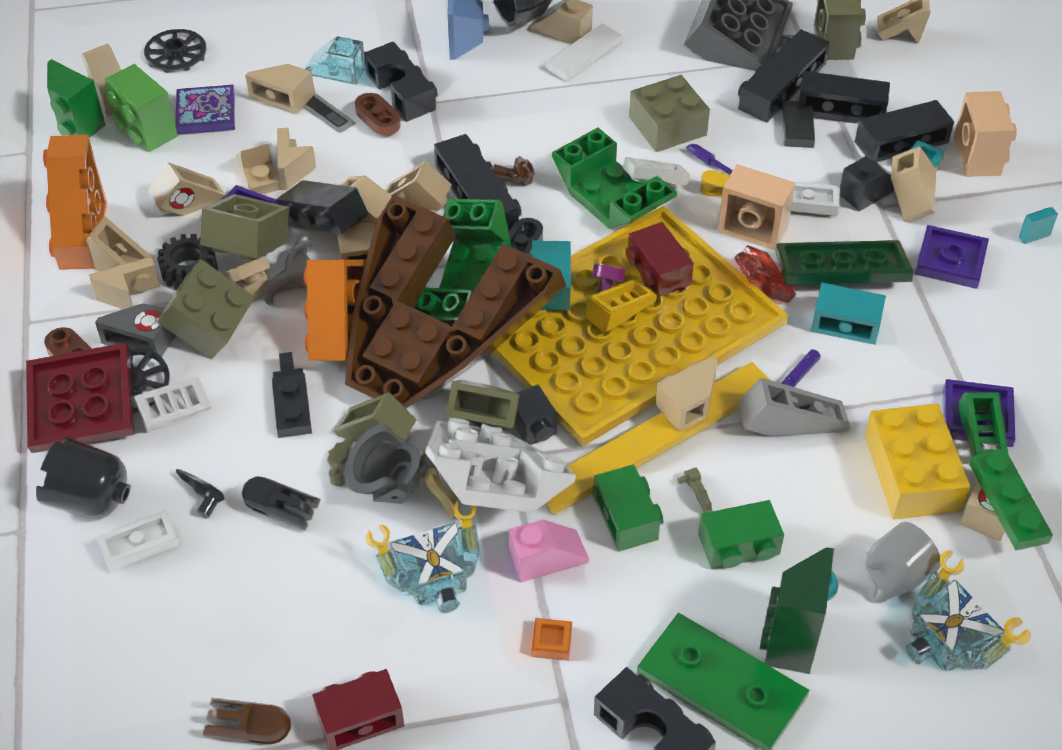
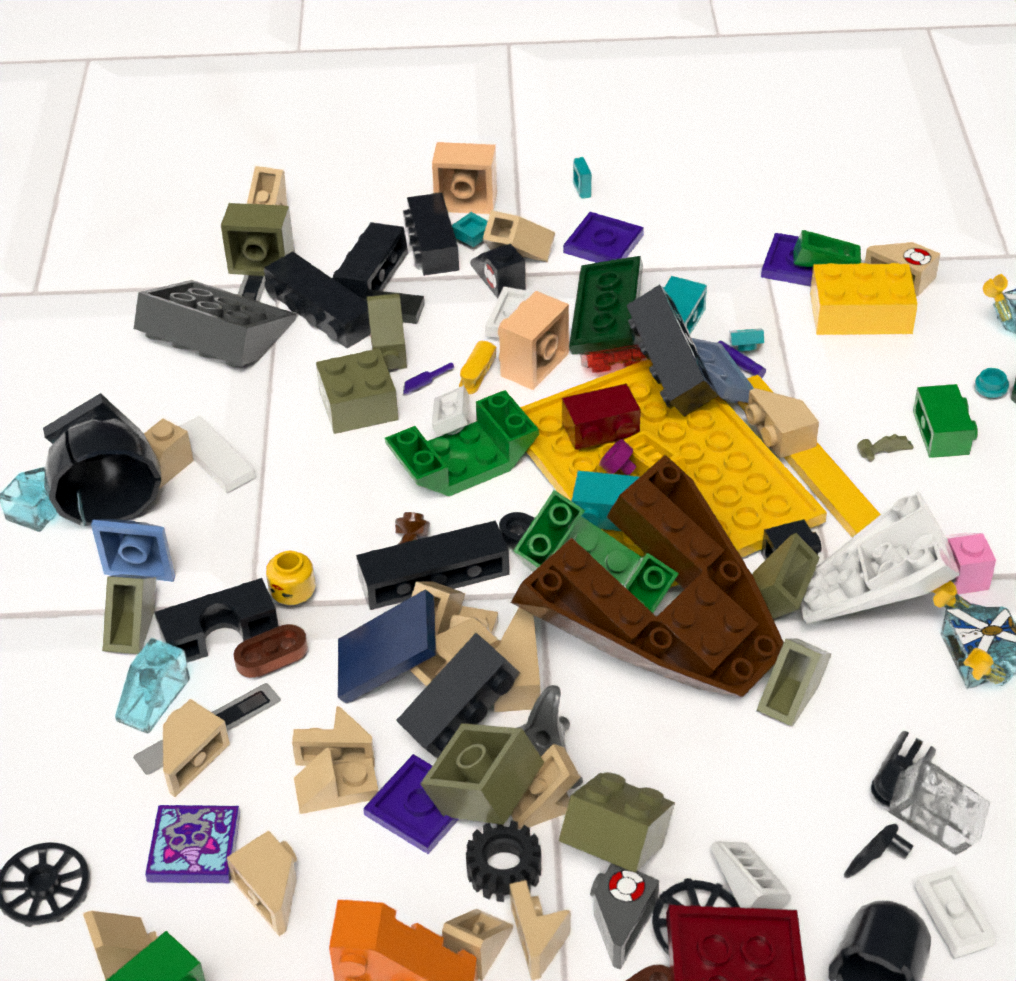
camera: 80 degrees left, 5 degrees down
bright green brick [105,63,178,152] -> none
tan slope [148,162,226,216] -> none
black hinge [271,352,312,438] -> none
orange brick [304,260,366,361] -> none
olive piece [327,437,353,486] -> none
dark grey helmet [345,424,460,518] -> none
green brick [593,464,664,552] -> none
light grey slope [738,378,850,436] -> none
light grey piece [865,521,941,603] -> none
green plate [969,449,1053,551] -> none
none -> olive slope [102,574,156,654]
none -> tan slope [227,830,297,937]
none -> yellow head [266,550,316,605]
none -> dark blue tile [337,589,436,704]
none -> olive slope [367,294,407,370]
none -> black brick [626,284,719,417]
none -> sand blue wing [692,338,754,403]
none -> teal plate [729,328,765,351]
none -> clear brick [888,757,991,856]

